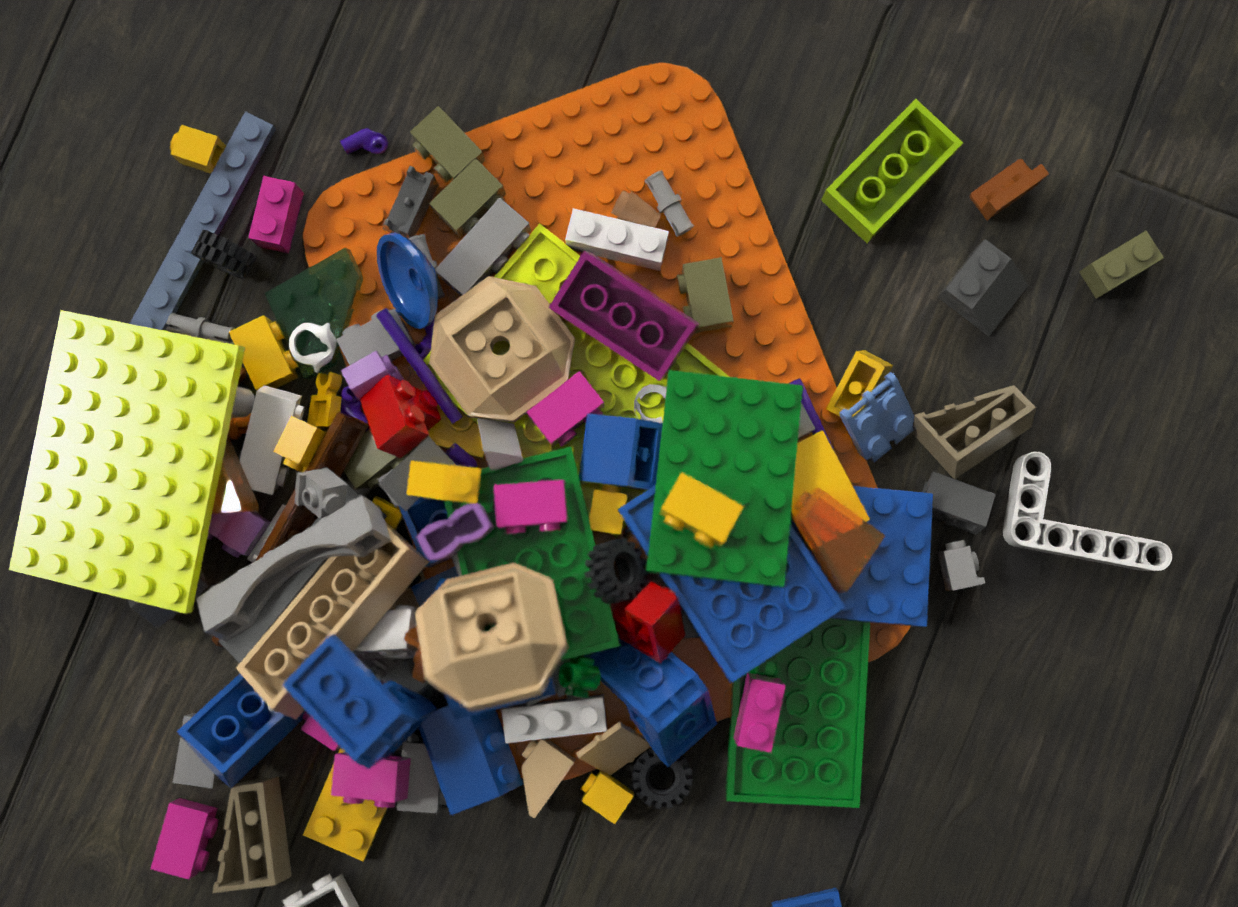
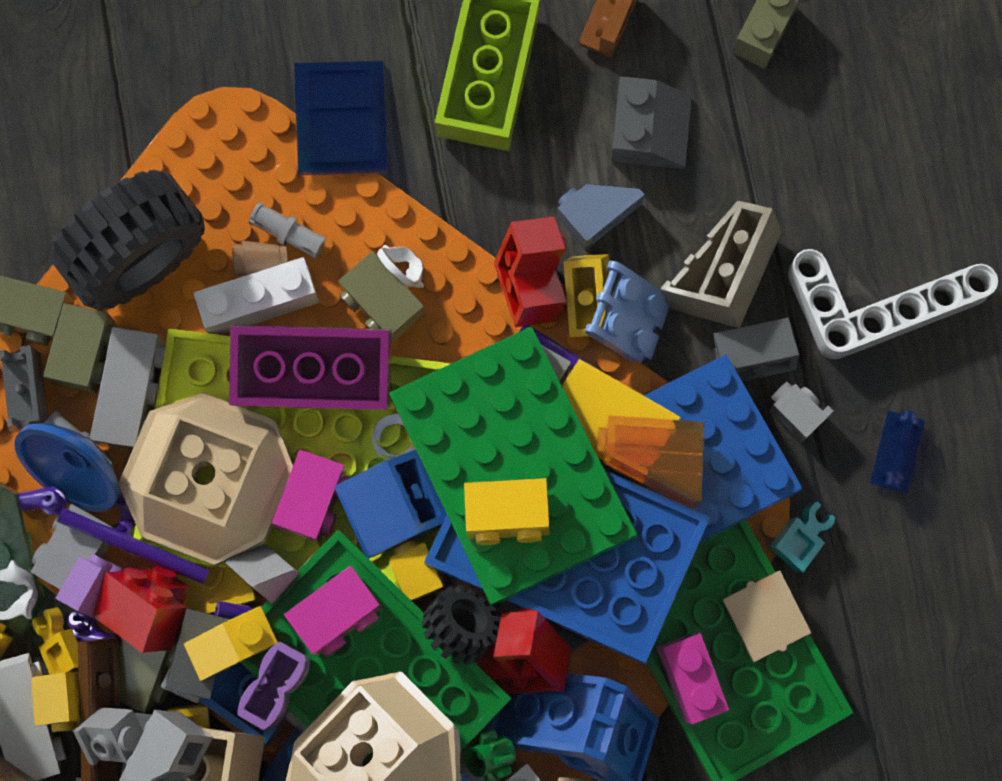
camera: 35 degrees left, 5 degrees down
none -> dark purple arm [18,486,67,516]
none -> black tyre [51,170,205,310]
none -> clear blue piece [294,61,388,176]
none -> white piece [377,245,424,288]
none -> red brick [494,217,567,327]
none -> sand blue slope [557,184,645,251]
none -> tan piece [722,571,811,662]
none -> teal plate [769,502,835,573]
none -> clear blue hinge [869,410,925,494]

